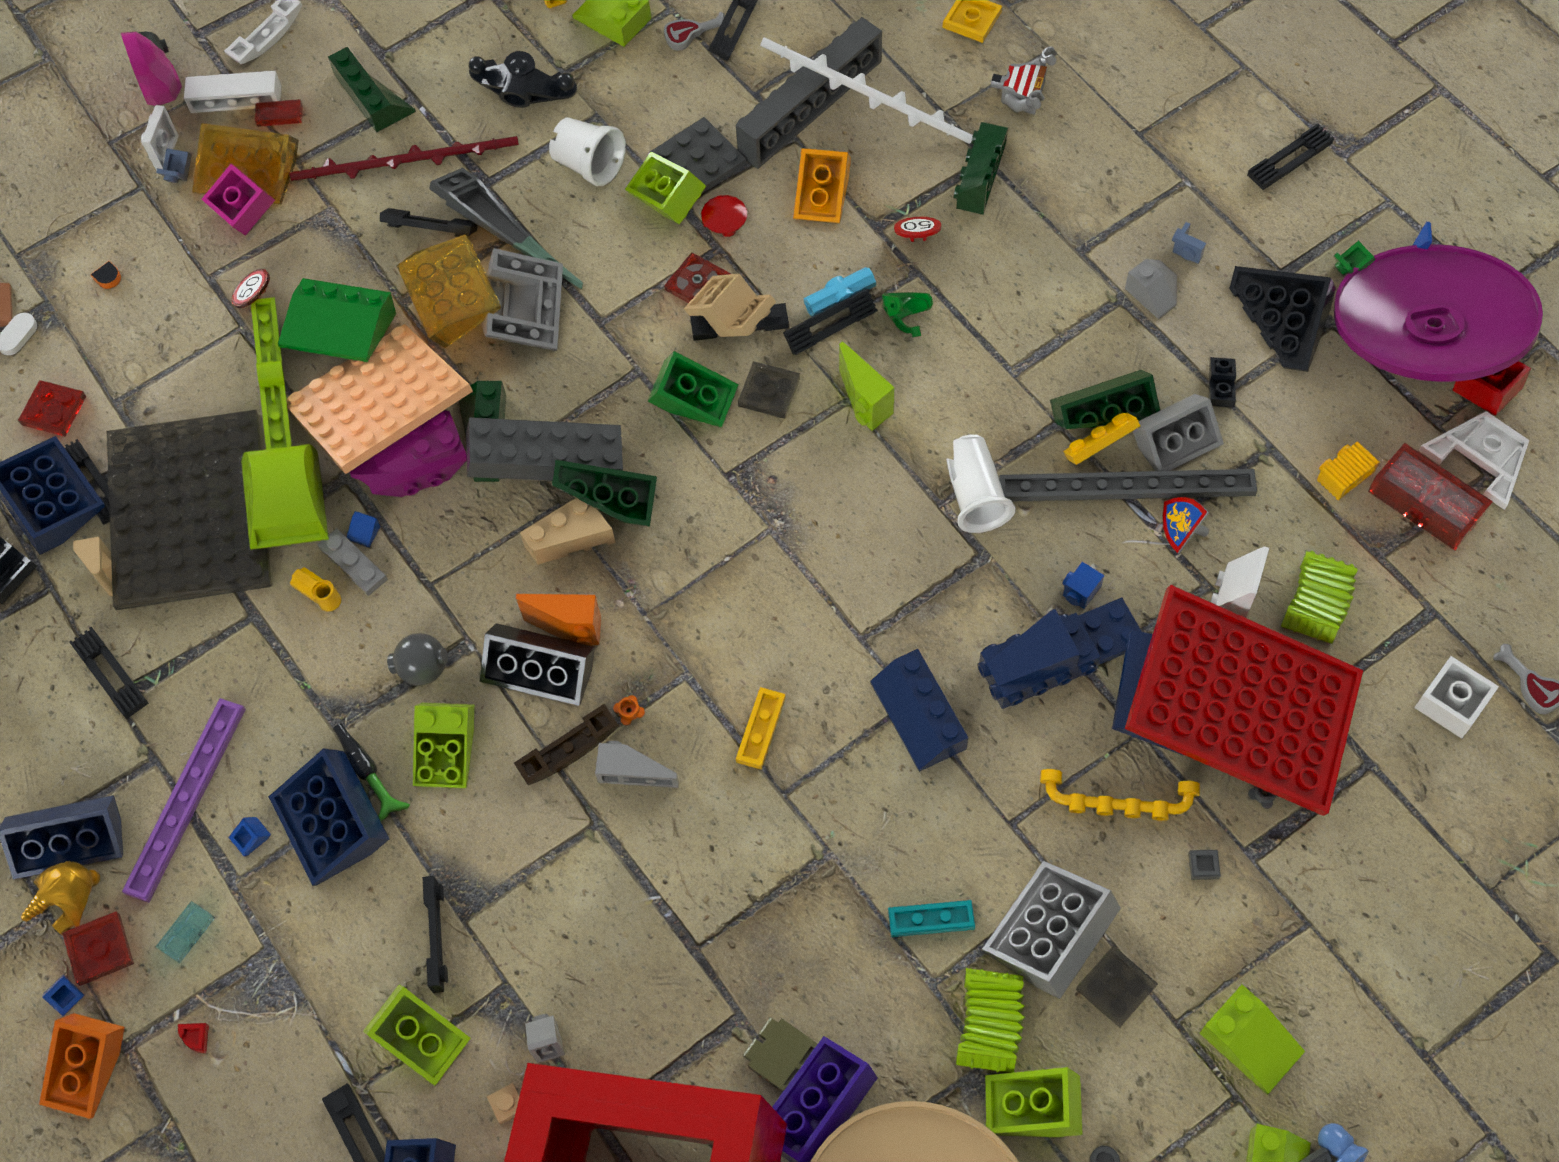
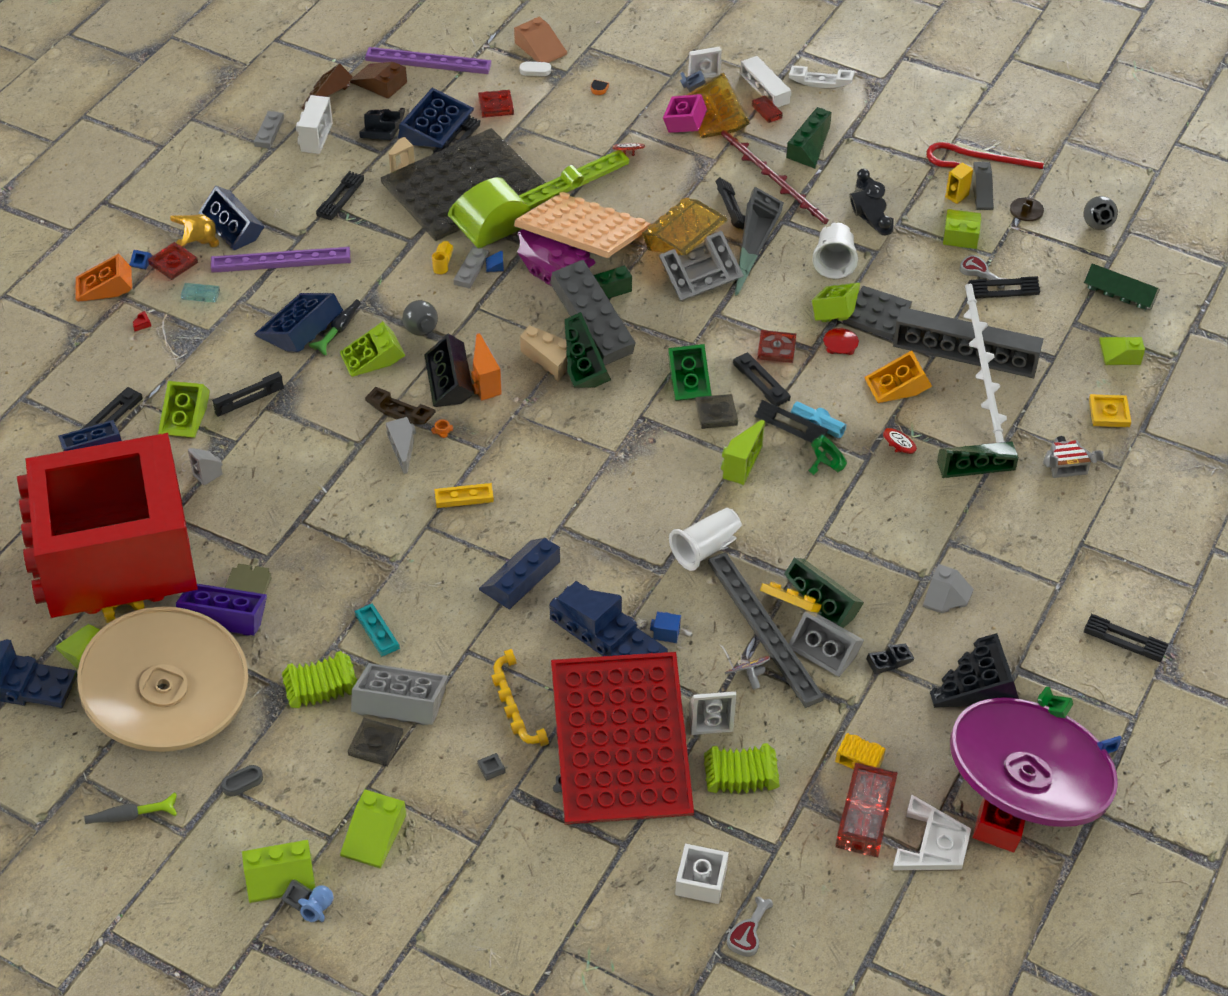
camera: 60 degrees right, 15 degrees down
dark pink piece [121,31,182,106] -> none
blue slope [228,817,271,856] -> none
green slope [278,278,396,362] -> none
tan bracket [684,274,776,337] -> none
lime slope [985,1067,1083,1137] -> none
sand blue bracket [1172,222,1206,264] -> none

